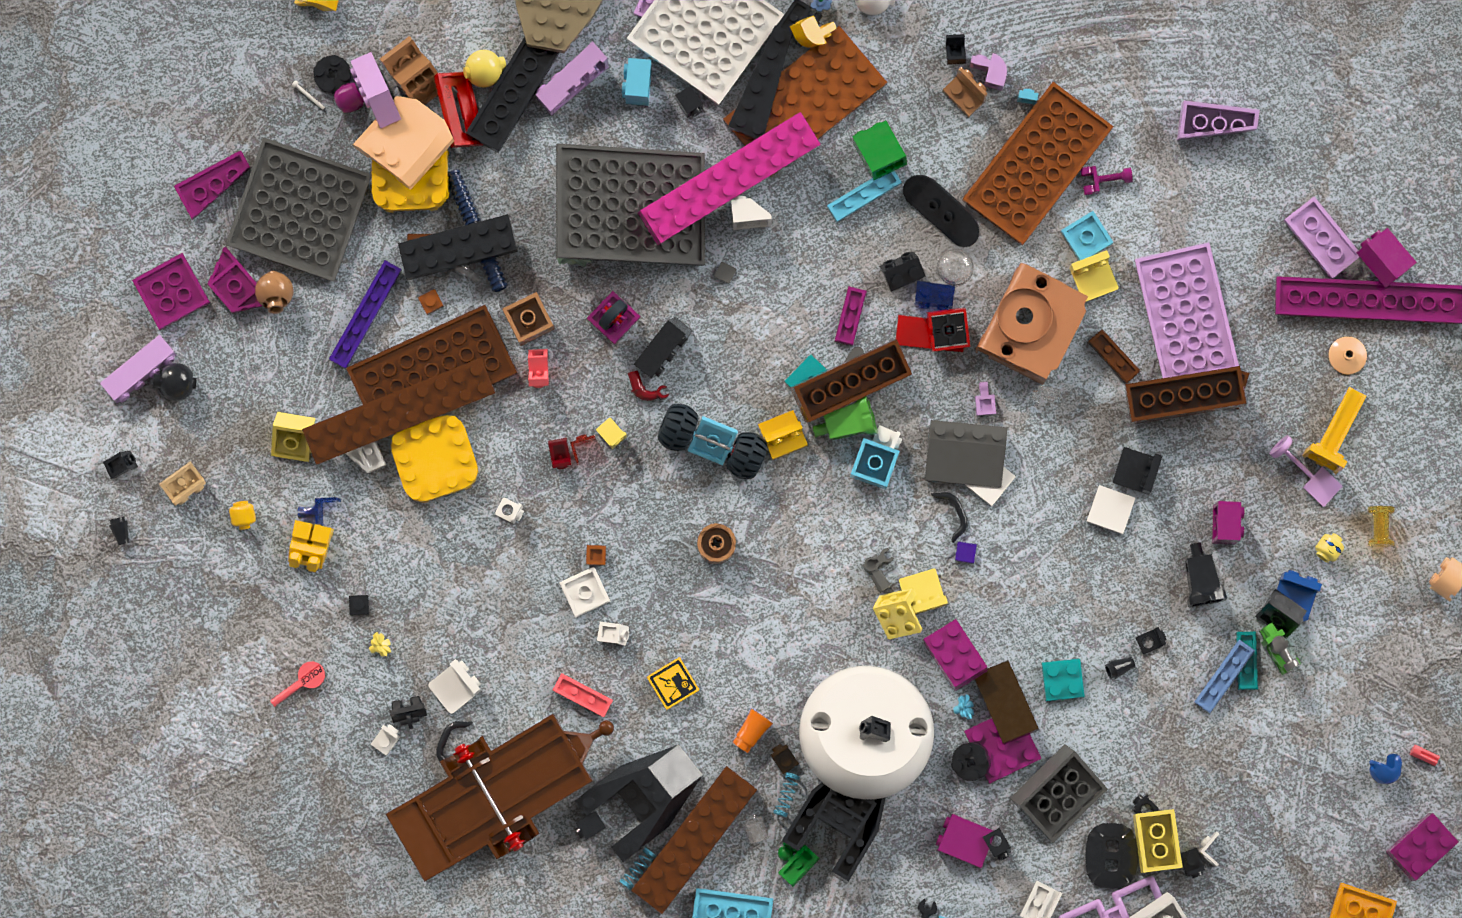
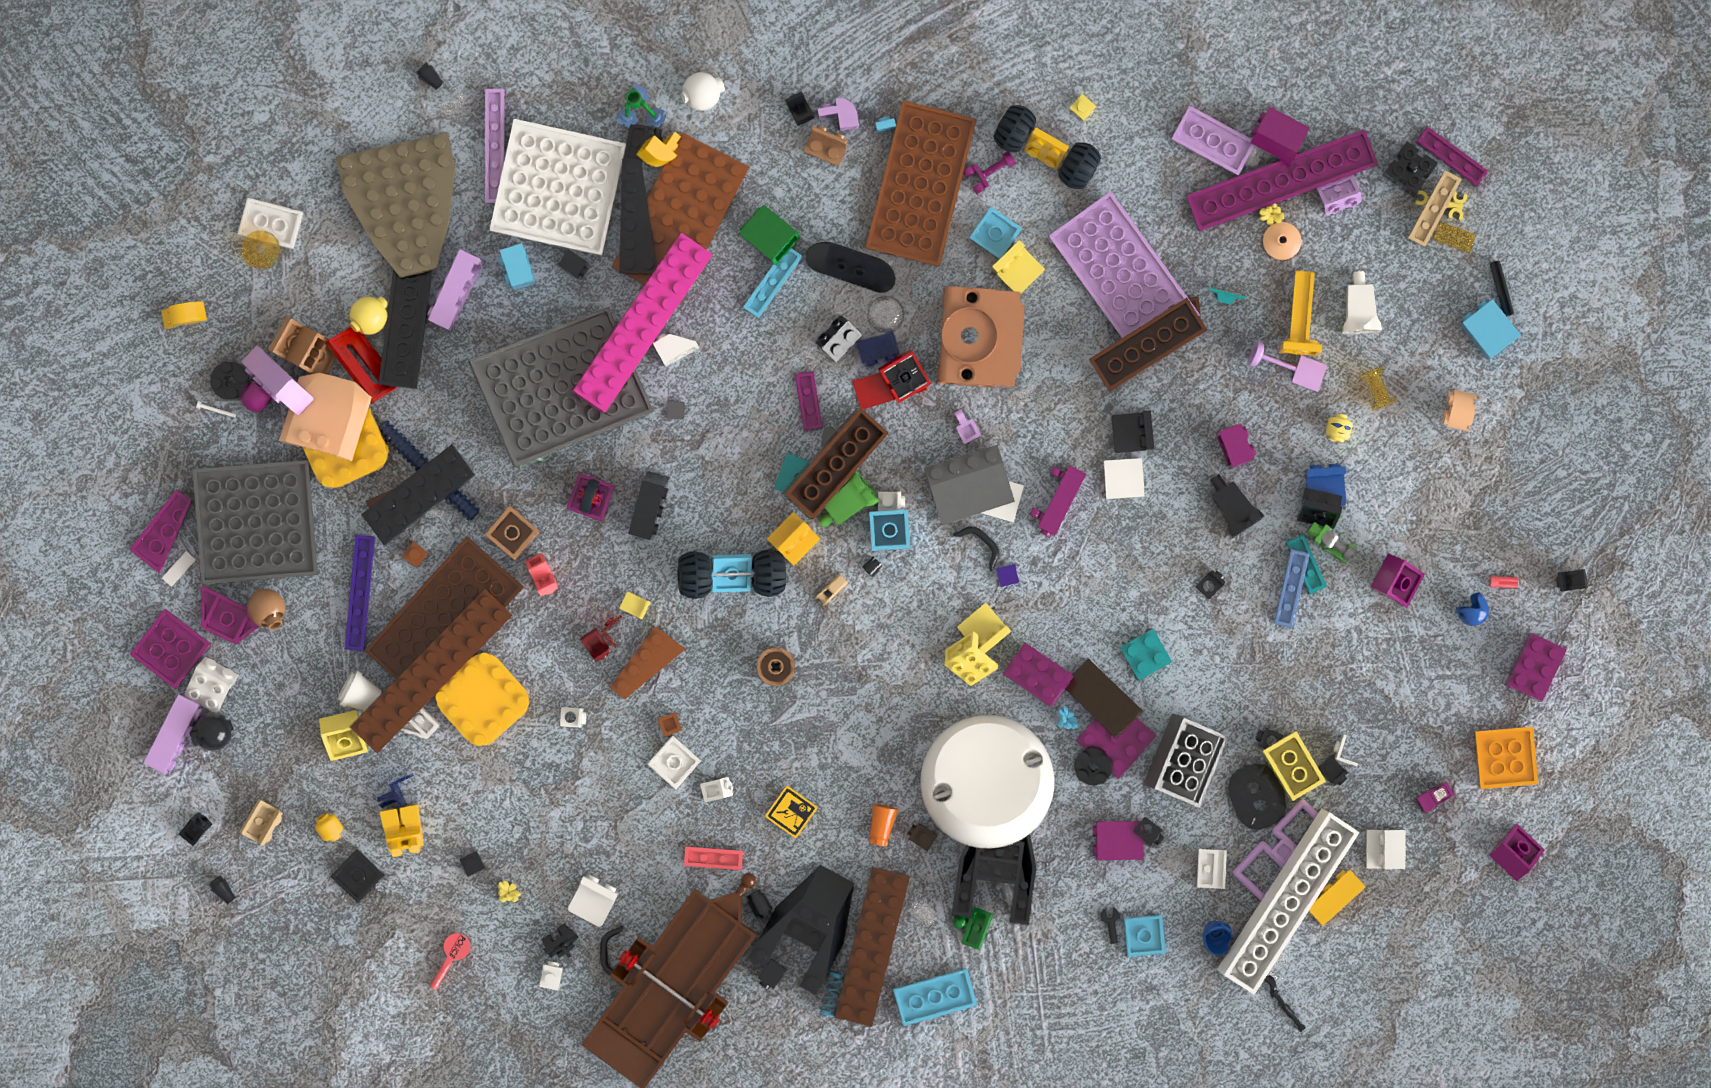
camera: 20 degrees left, 5 degrees up
dark red piece [628,370,669,401] -> none
medium azure piece [773,772,801,817] -> none
black bracket [859,716,891,742] -> none
dark grey bar [863,548,894,593] -> none
reddish brown tile [1087,329,1141,384] -> none
black cone [1105,657,1135,679] -> none
lavender wedge [1177,101,1260,140] -> none
none -> white sticker [162,551,196,587]
none -> white bracket [185,657,239,713]
none -> black plate [330,849,385,903]
none -> white piece [337,671,382,711]
none -> dark orange wing [609,626,686,699]
none -> black brick [746,889,772,919]
none -> tan bar [815,574,848,607]
none -> black hose [862,556,882,577]
none -> black plate [993,105,1101,189]
none -> magenta brick [1029,465,1086,538]
none -> light yellow plate [1069,94,1096,121]
none -> teal piece [1207,285,1247,305]
none -> light yellow plant [1259,204,1284,225]
none -> lavender bracket [1317,175,1362,215]
none -> white piece [1342,271,1382,334]
none -> magenta slope [1371,553,1425,608]

